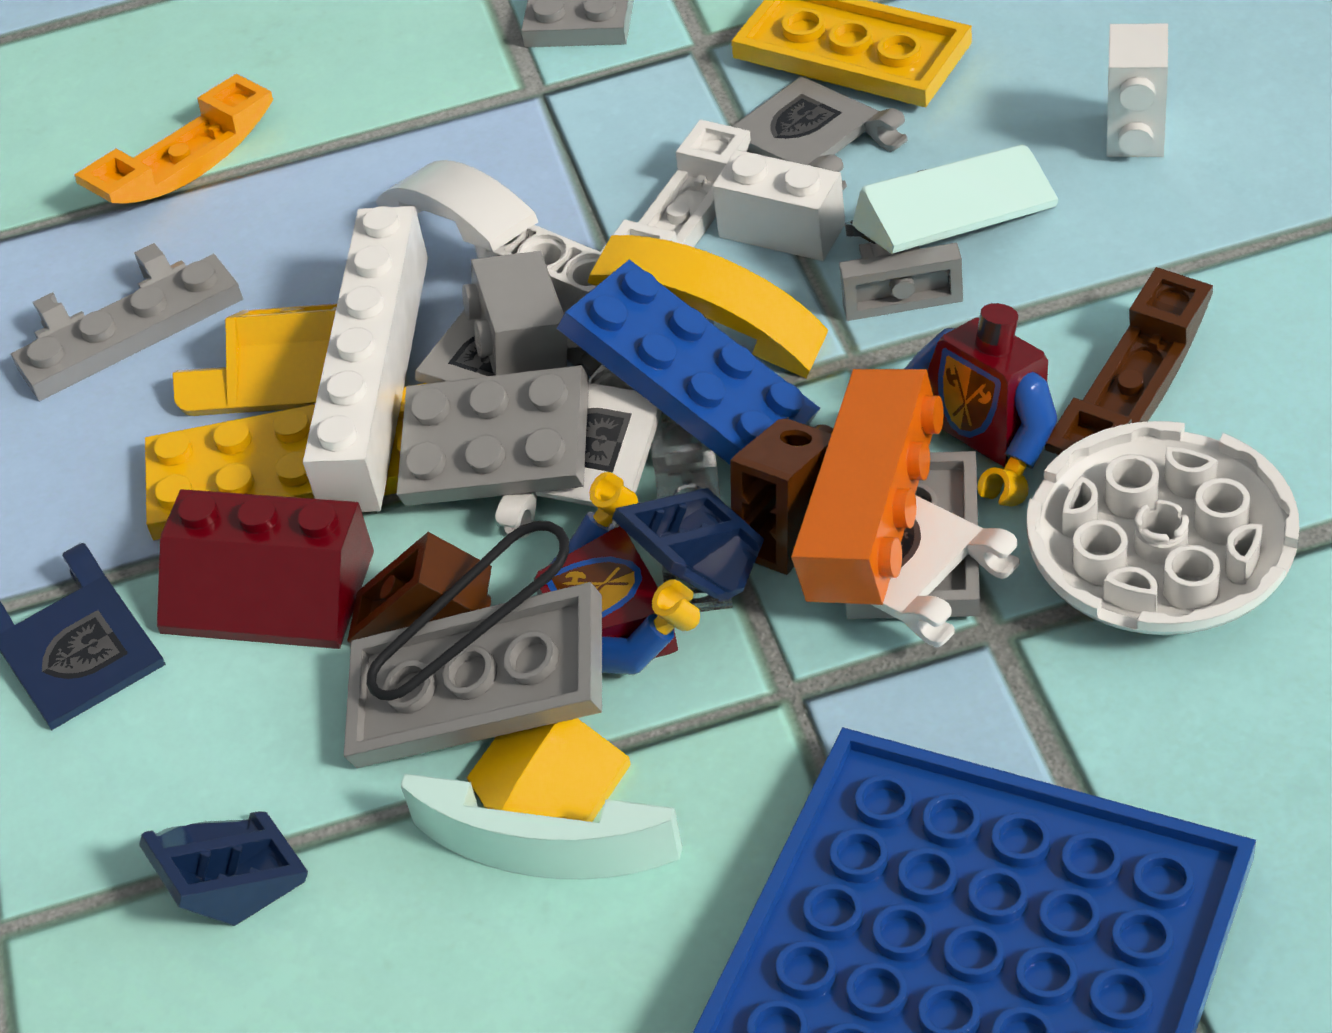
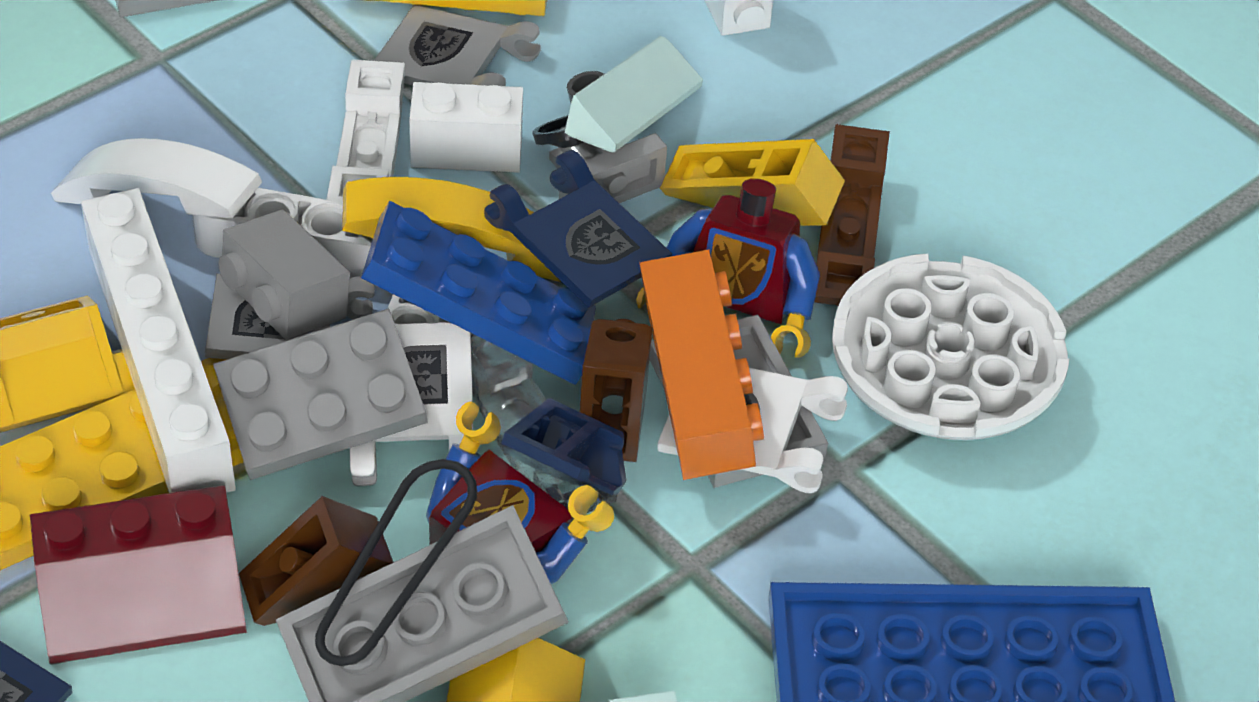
camera: 35 degrees left, 0 degrees up
none -> dark blue flag [484,150,672,308]
none -> yellow slope [660,139,845,226]

